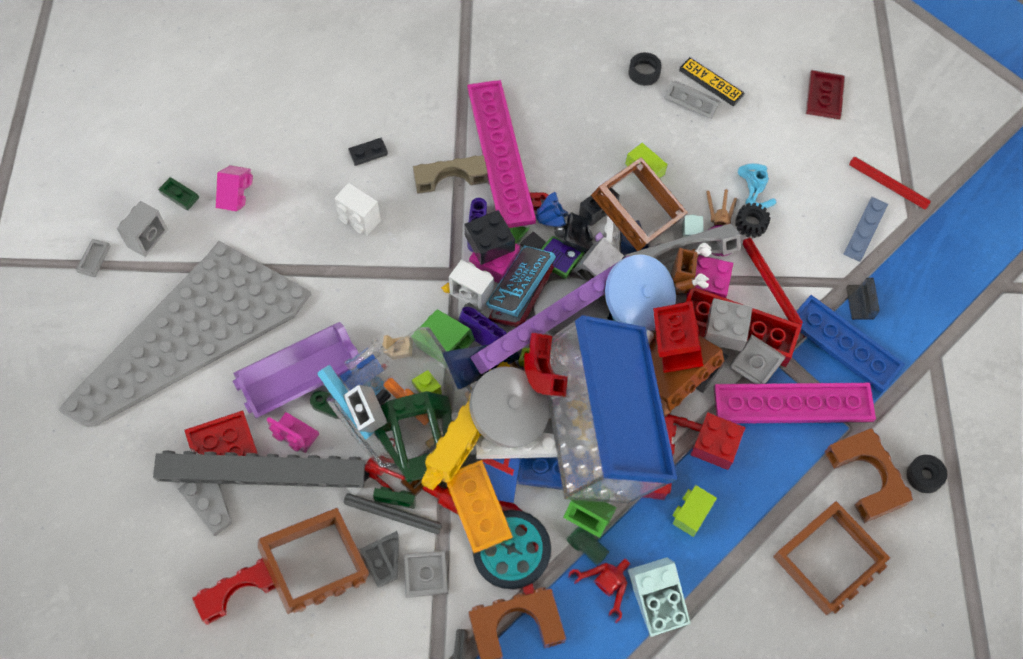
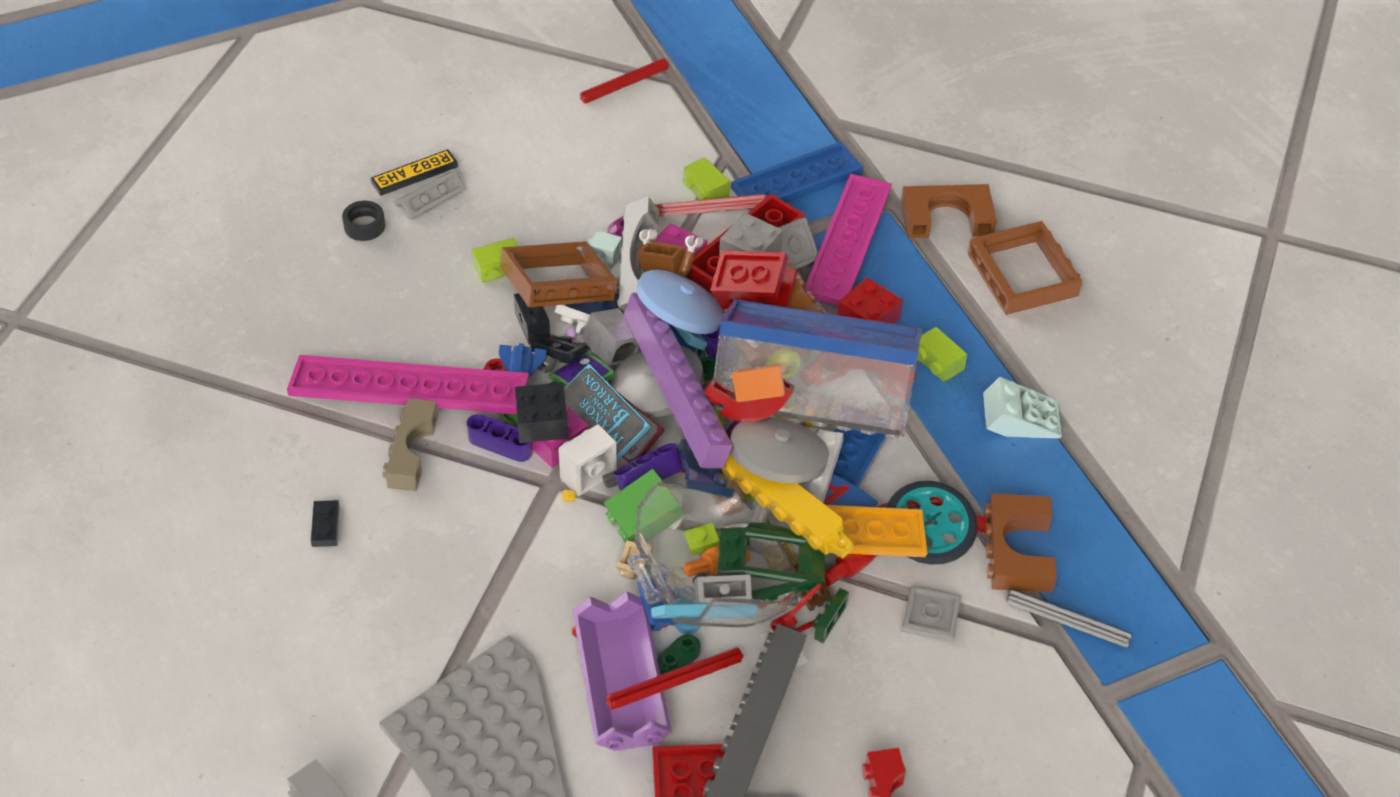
camera: 70 degrees left, 15 degrees down
dark green plate [158,177,199,211] -> none
dark pink brick [216,165,253,211] -> none
dark orange window [257,508,369,615] -> none
dark pink bracket [266,412,319,453] -> none
white brick [334,183,381,236] -> none
dark grey axle [344,493,442,534] -> none
dark grey wing [360,531,399,588] -> none
bright green hips [563,488,616,538] -> none
clear green piece [566,526,609,566] -> none
red piece [568,559,630,623] -> none
medium nougat plant [706,189,737,226] -> none
black tyre [735,203,771,238] -> none
medium azure piece [738,163,776,209] -> none
dark red tile [806,70,845,120] -> none
sand blue plate [843,197,888,262] -> none
clear smoke panel [846,278,880,320] -> none
black tyre [906,454,948,493] -> none
none -> red axle [606,647,744,710]
none -> lime brick [683,157,730,200]
none -> orange panel [732,363,787,402]

